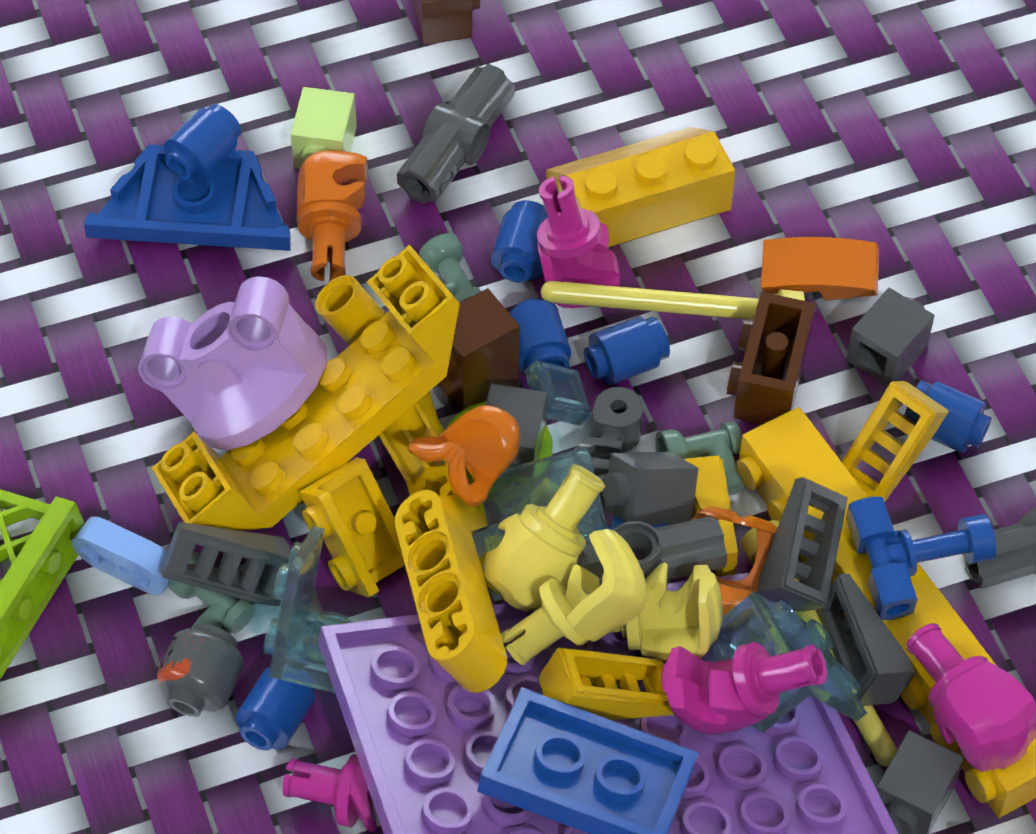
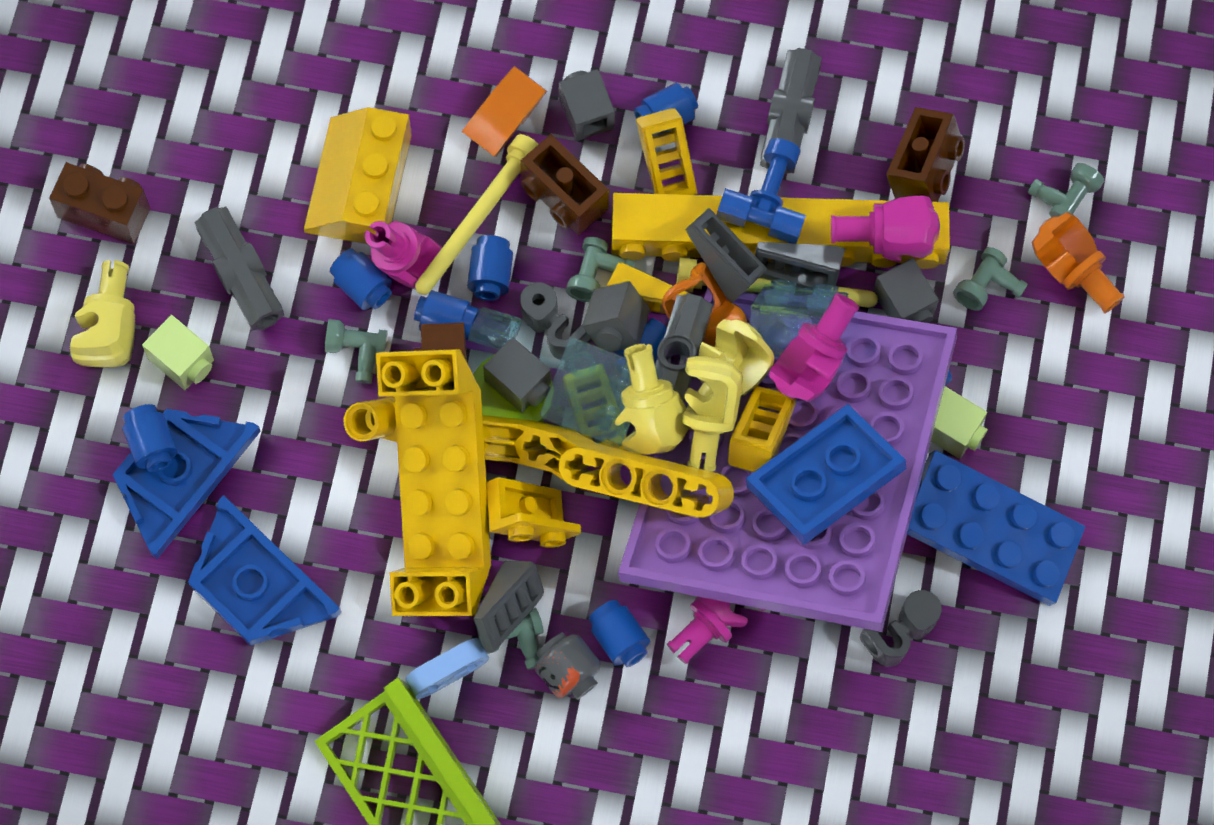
camera: 60 degrees left, 15 degrees up
lavender piece [138,276,327,451] -> none
clear light blue bracket [264,526,352,693] -> none
orange piece [297,150,368,282] -> none
orange piece [407,405,520,506] -> none
none -> light yellow piece [70,260,135,368]
none -> blue wing [188,495,342,646]

